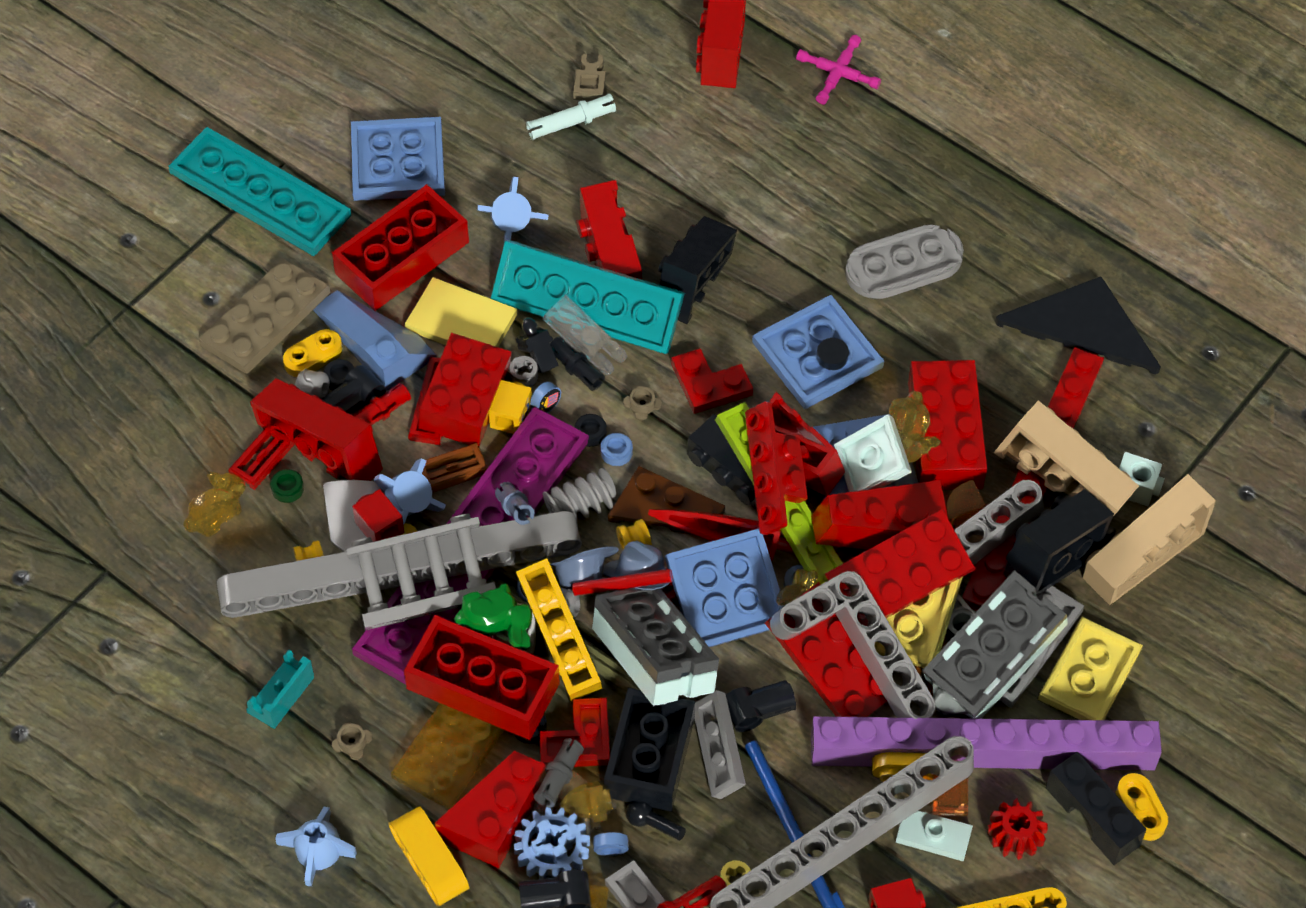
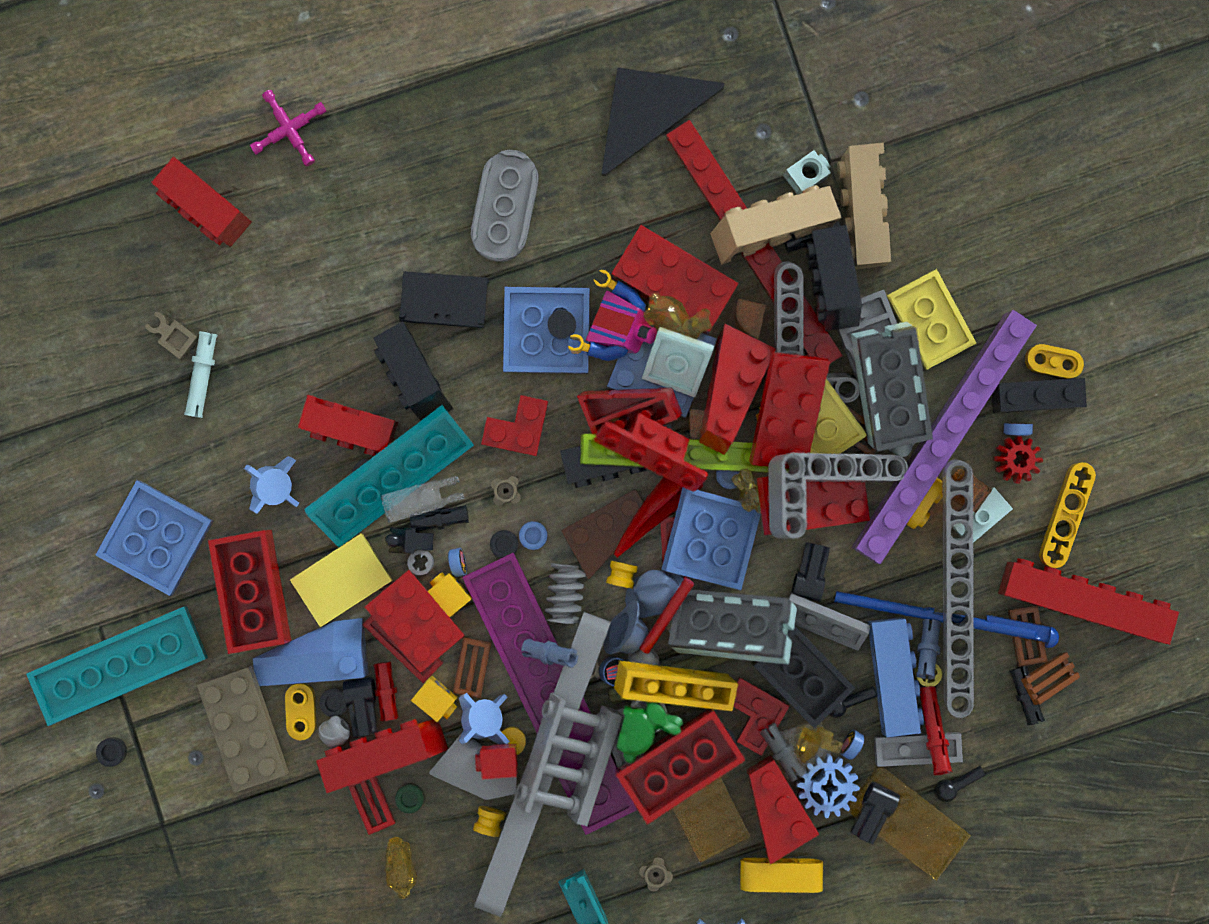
camera: 55 degrees left, 30 degrees up
none -> black tile [96,737,127,767]
none -> black door [399,271,489,328]
none -> yellow brick [411,676,458,722]
none -> torso [568,270,657,361]
none -> medium blue brick [867,617,924,738]
none -> sand blue pin [916,619,941,679]
none -> medium blue tile [1003,423,1033,436]

